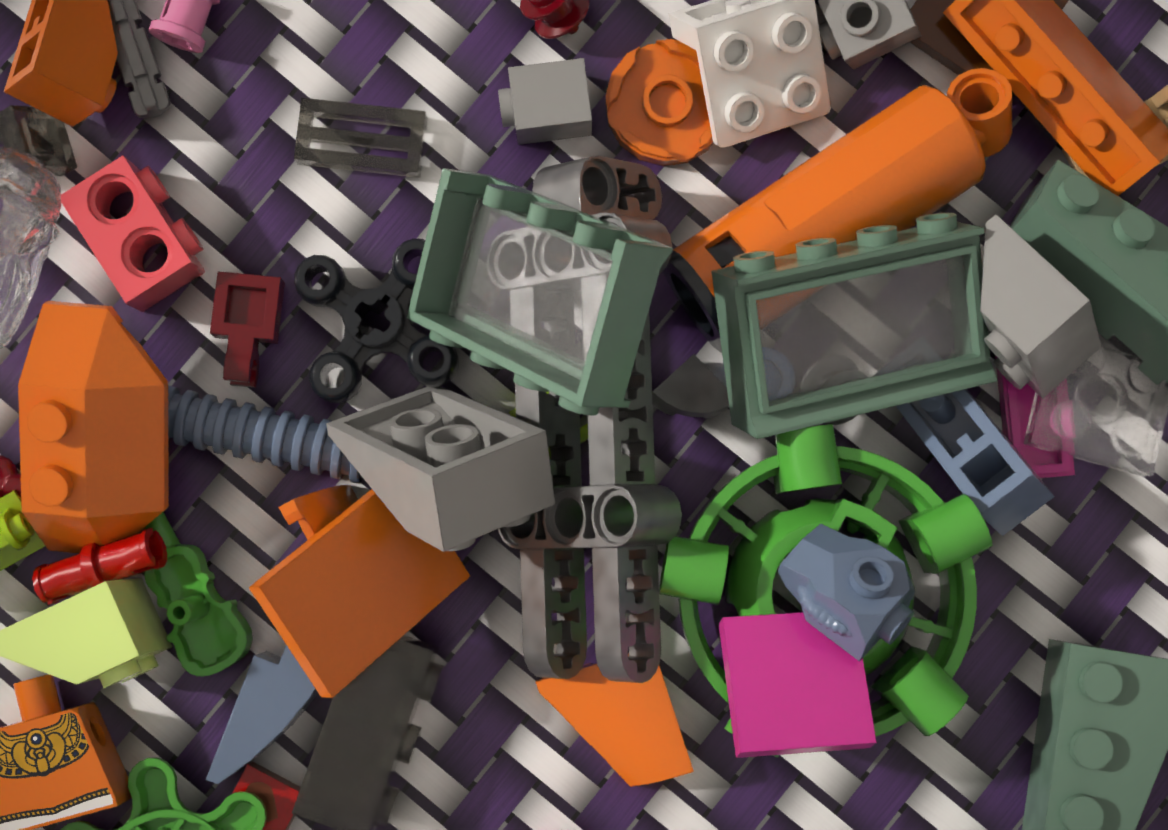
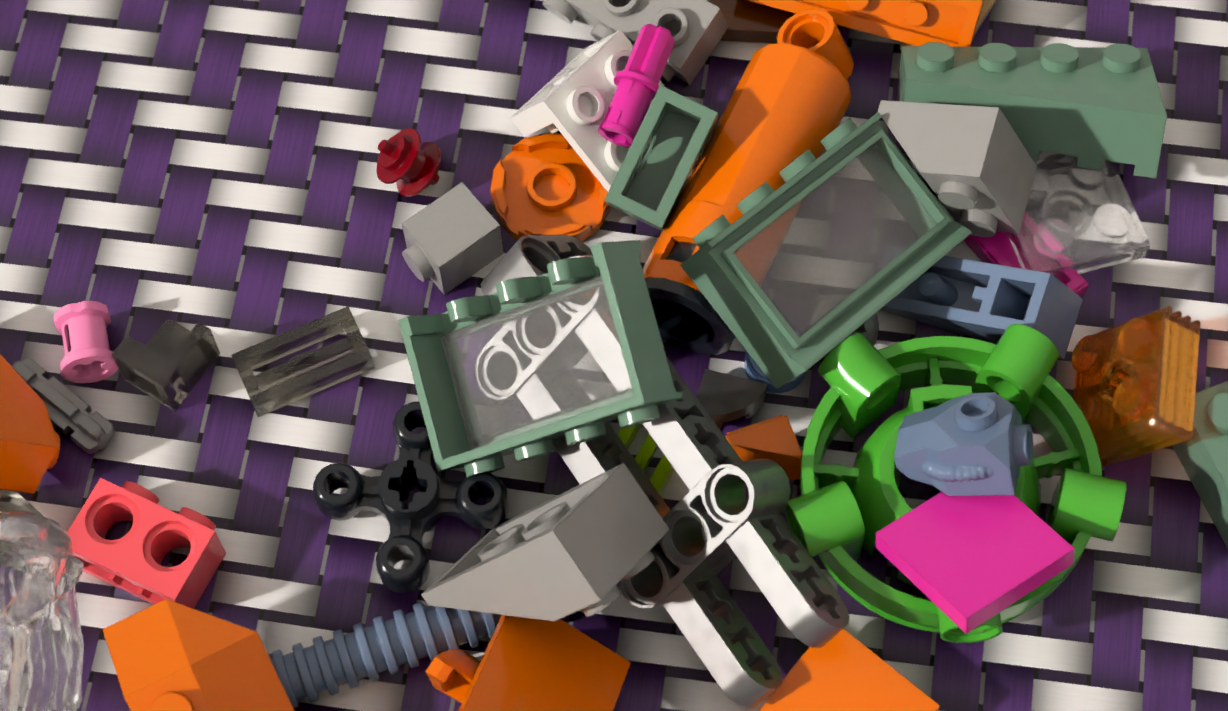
camera: 30 degrees left, 20 degrees down
dark red plate [210,271,285,388] -> none
none -> clear smoke panel [112,320,220,411]
none -> dark pink axle [598,24,675,147]
none -> sand green brick [604,85,718,231]
none -> orange slope [725,415,802,480]
none -> clear orange brick [1072,306,1200,467]

